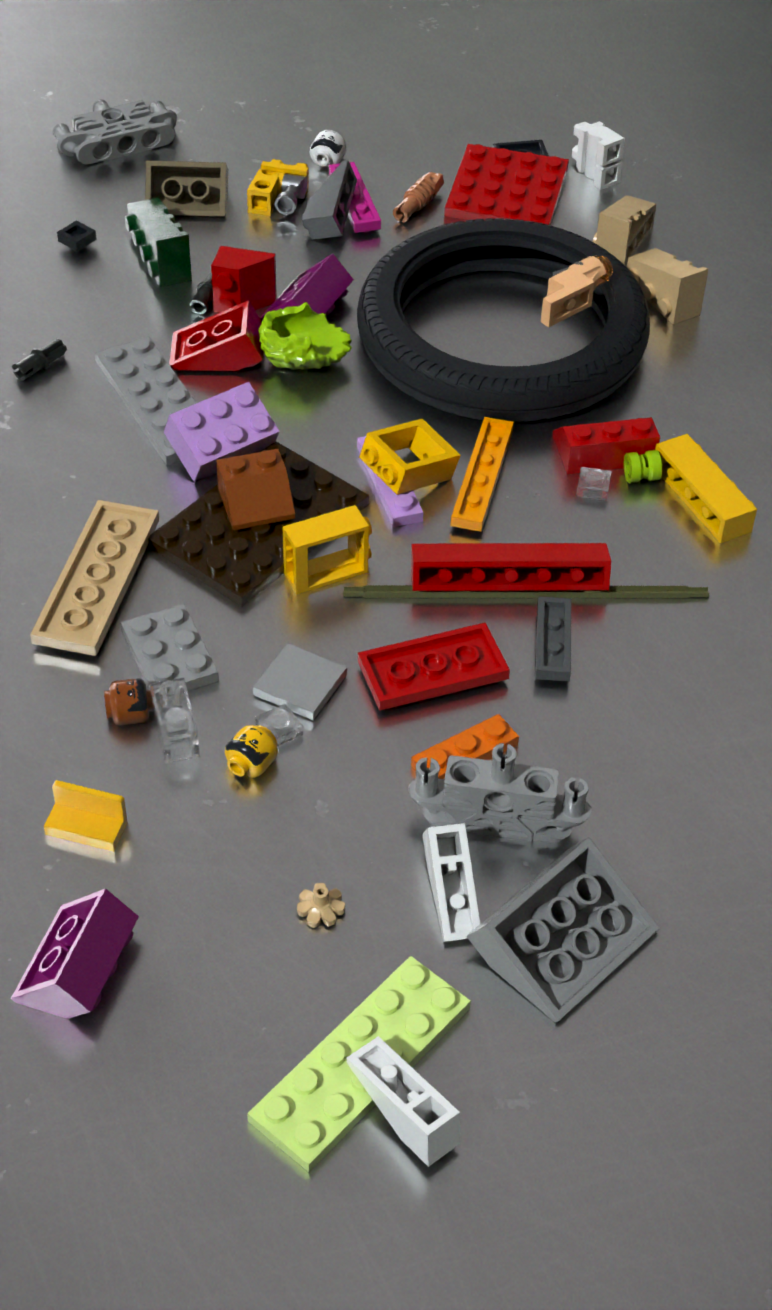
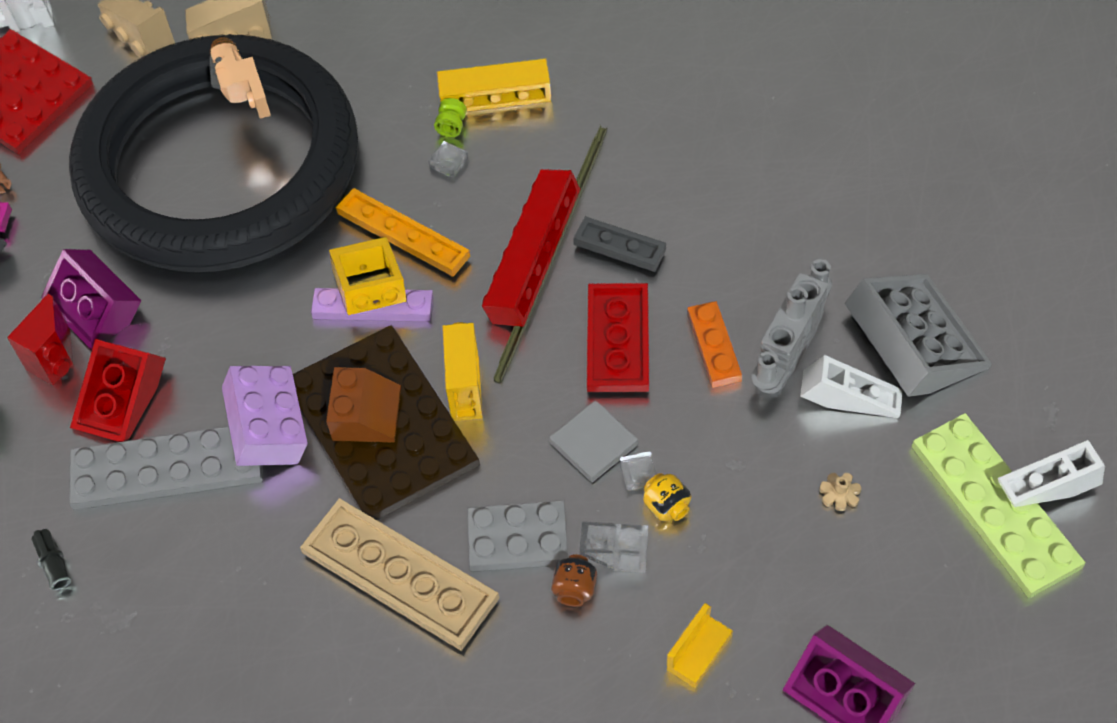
camera: 65 degrees left, 10 degrees up
pearl dark grey axle [189,272,213,315] -> none
lime hair [258,302,352,370] -> none
red slope [552,417,660,475] -> none

